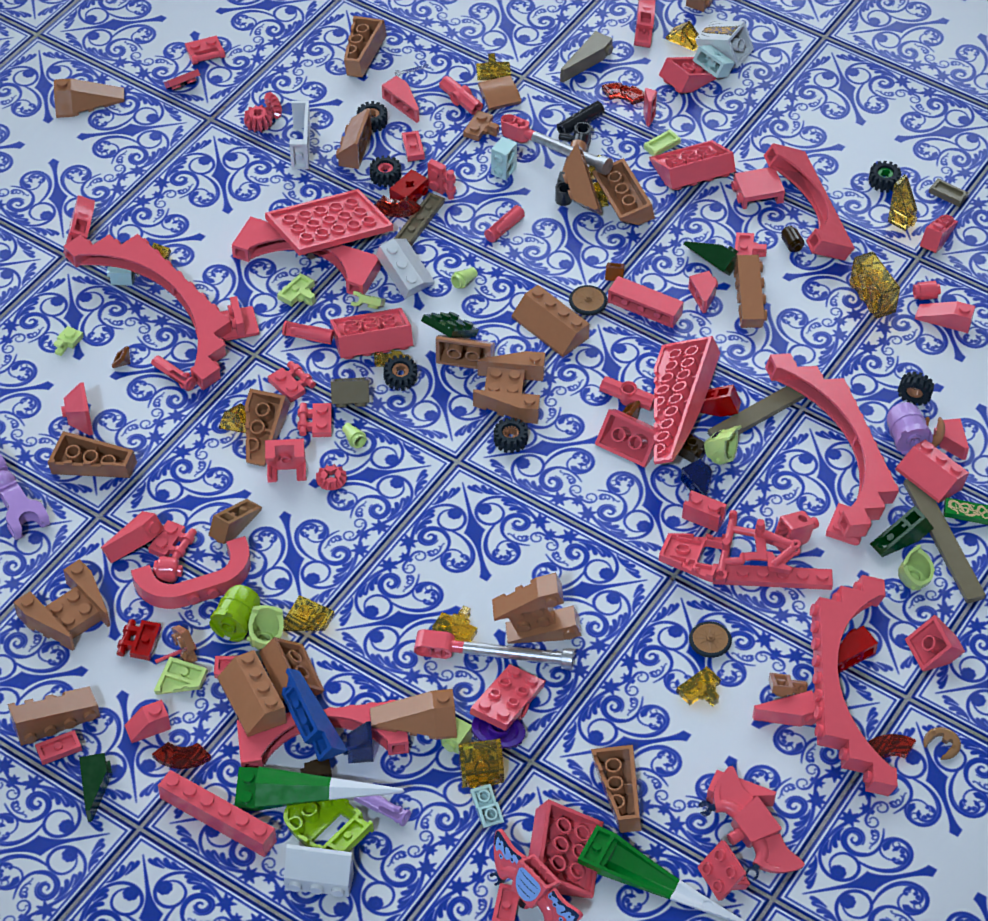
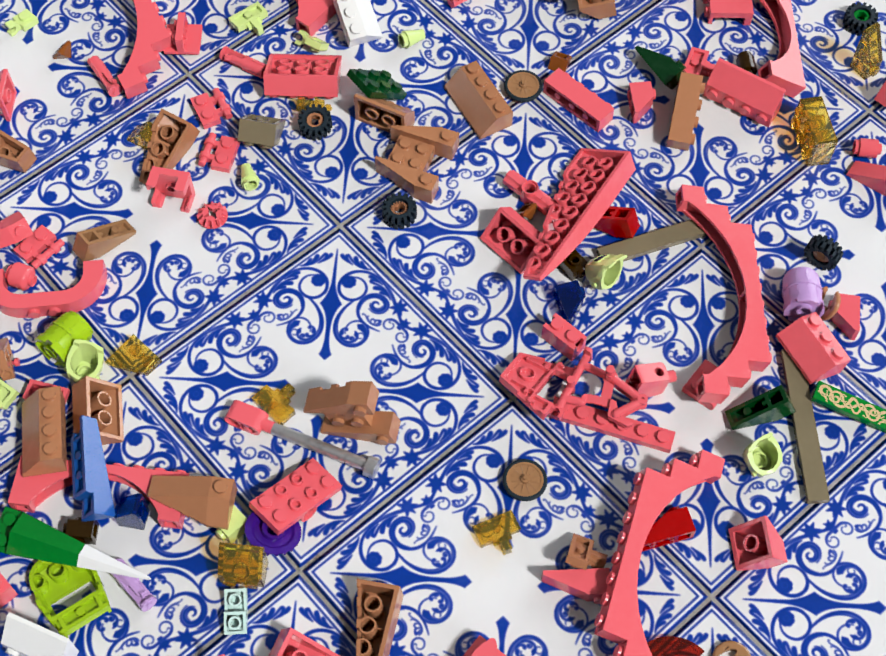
camera: 15 degrees right, 10 degrees up
none -> coral slope [703,58,786,128]

